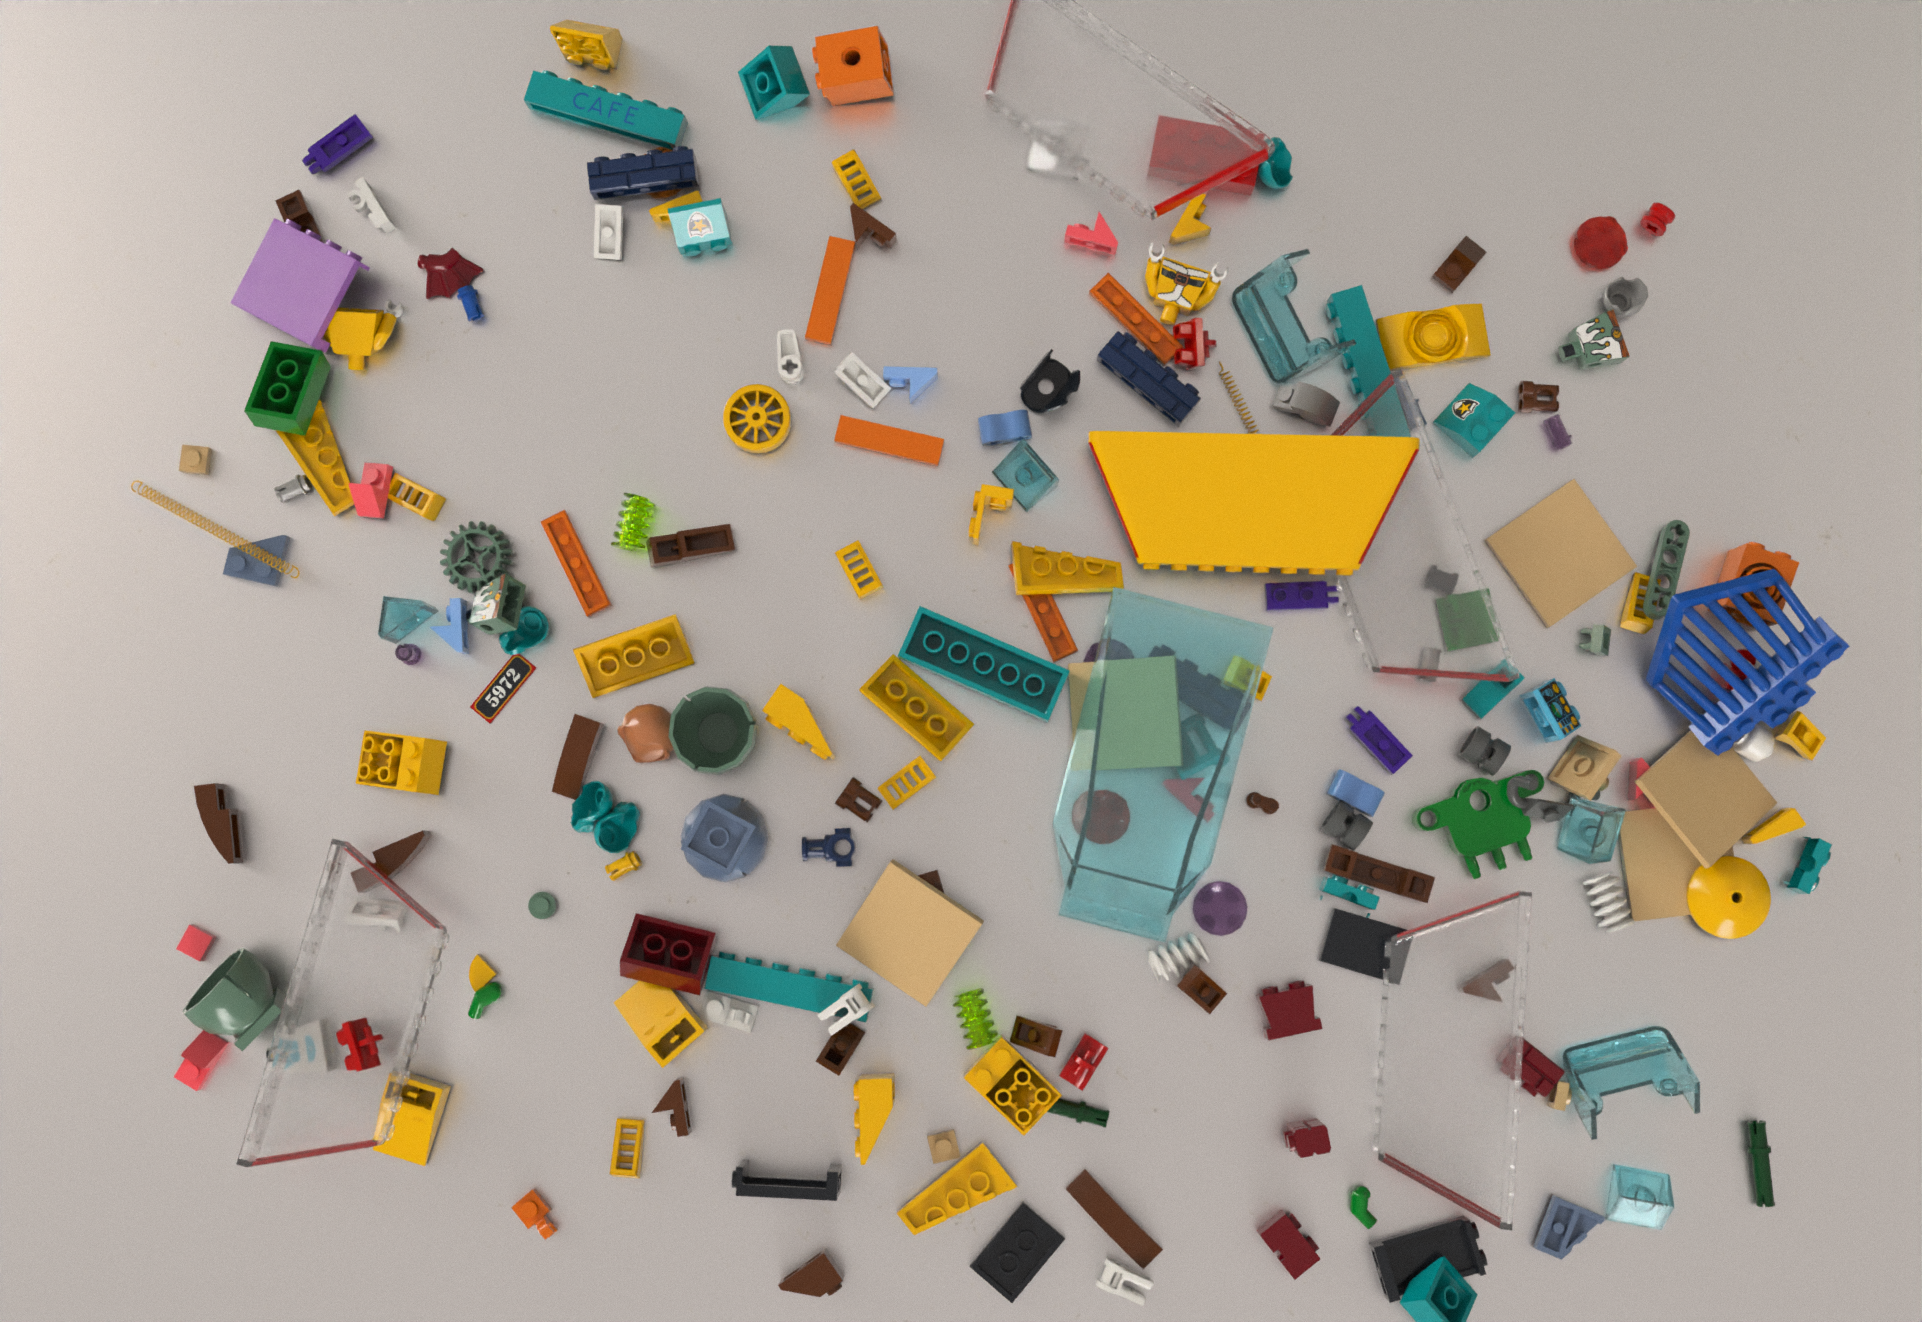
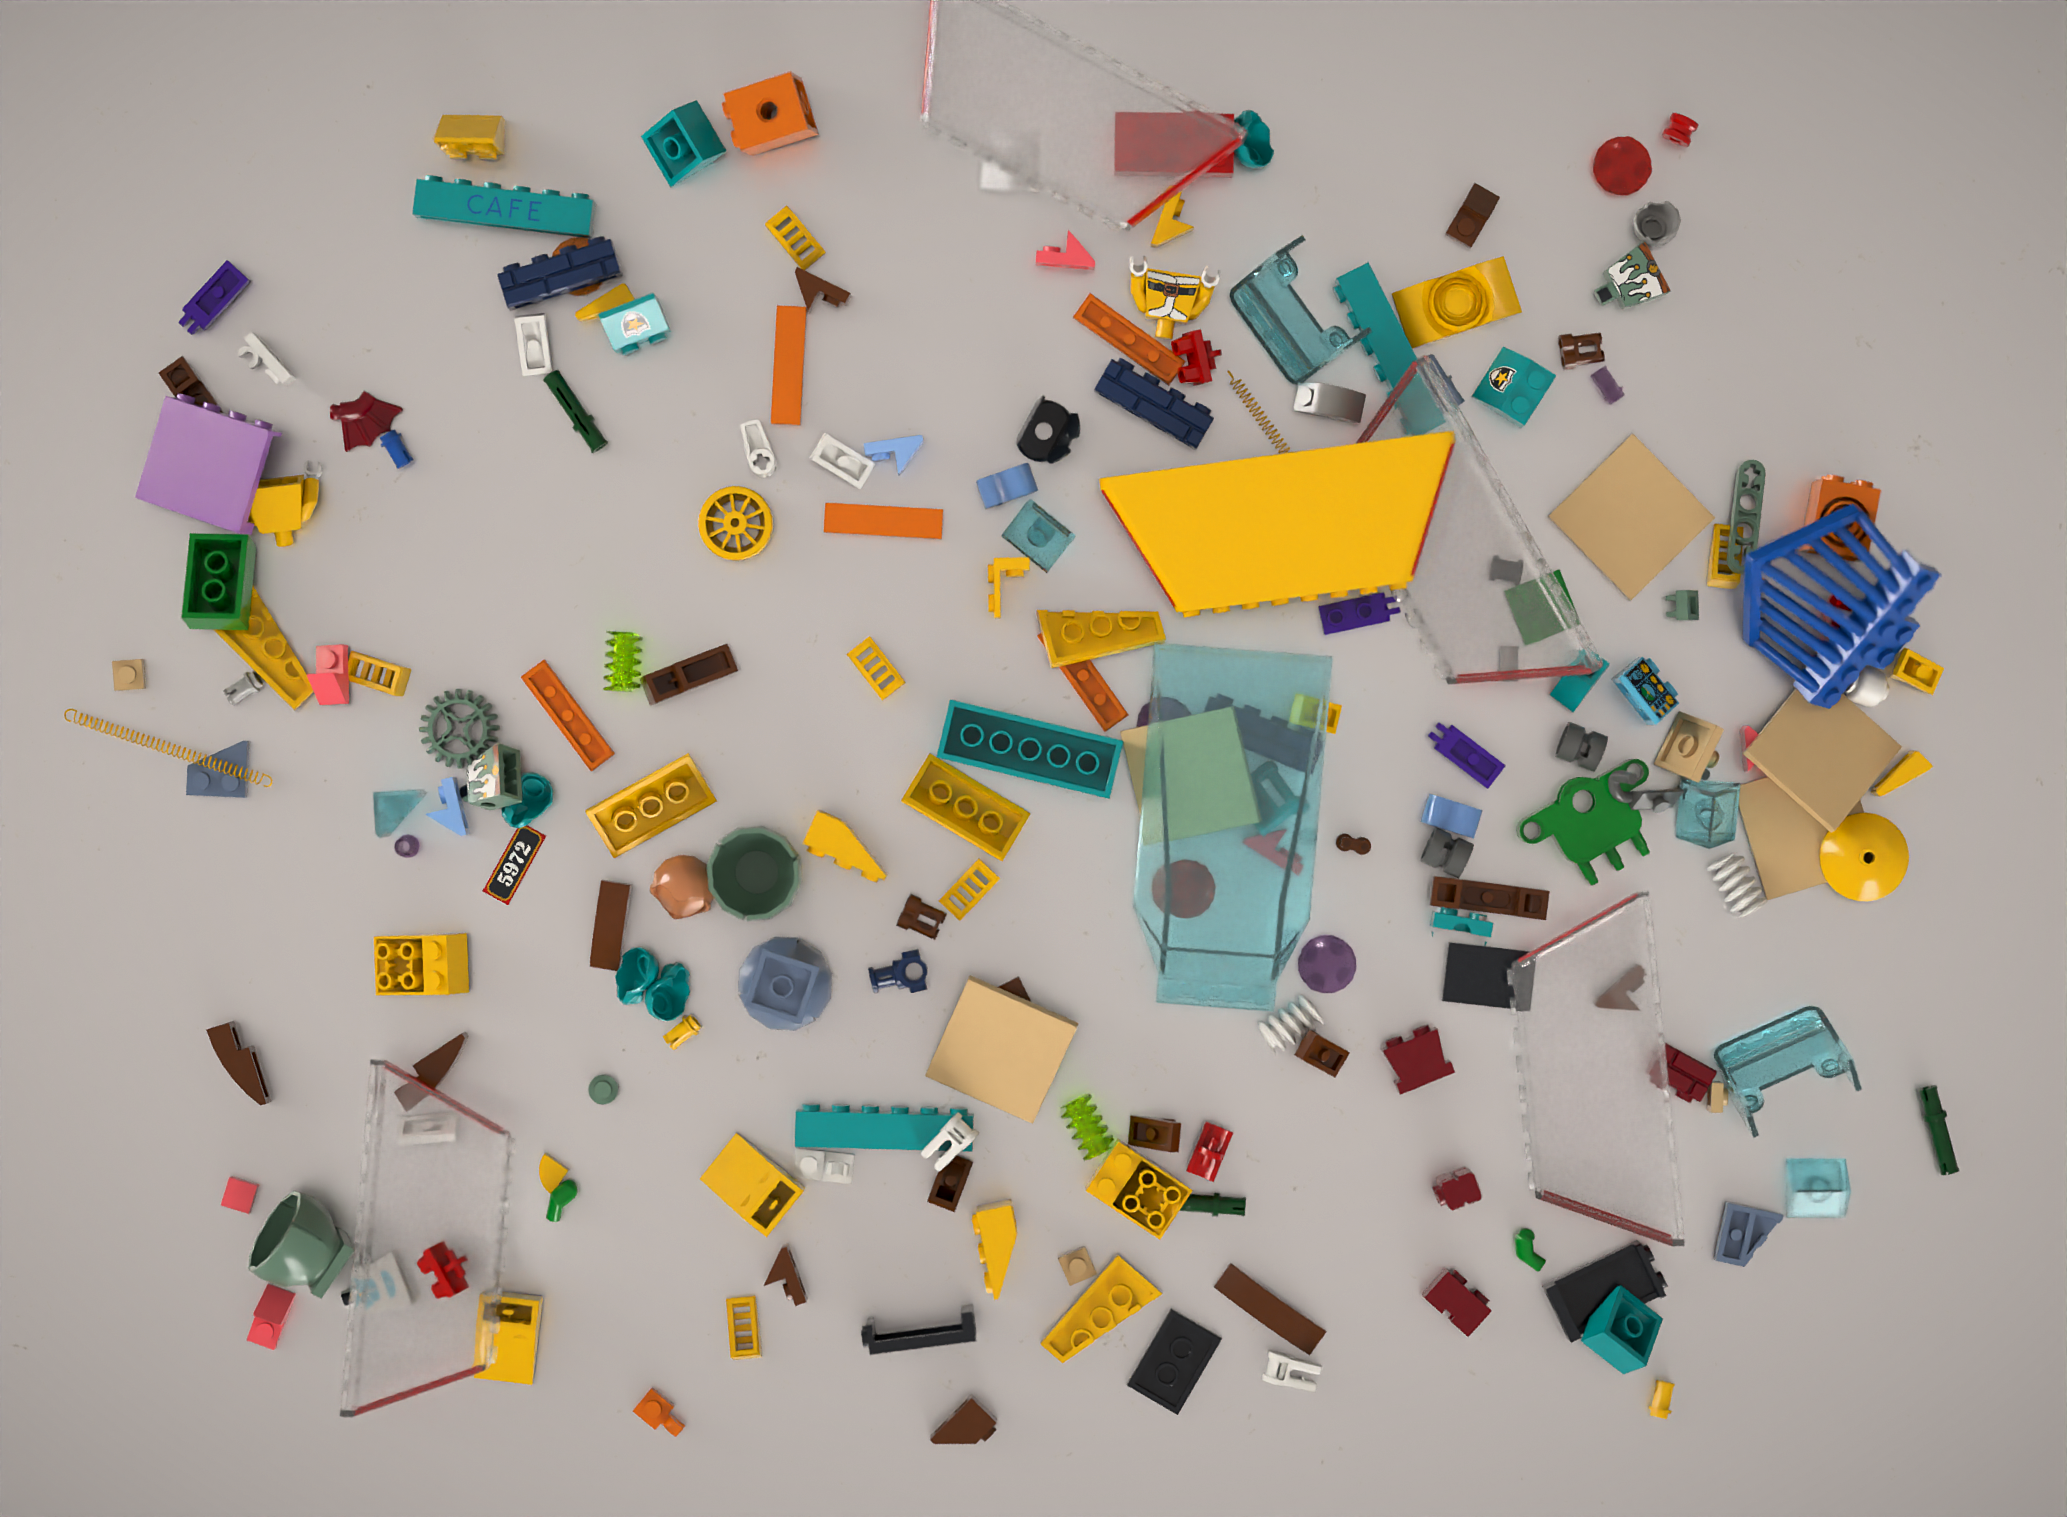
camera: 20 degrees left, 5 degrees up
dark red brick [620,913,716,996] -> none
teal piece [1783,837,1832,894] -> none
none -> dark green pin [543,370,608,453]

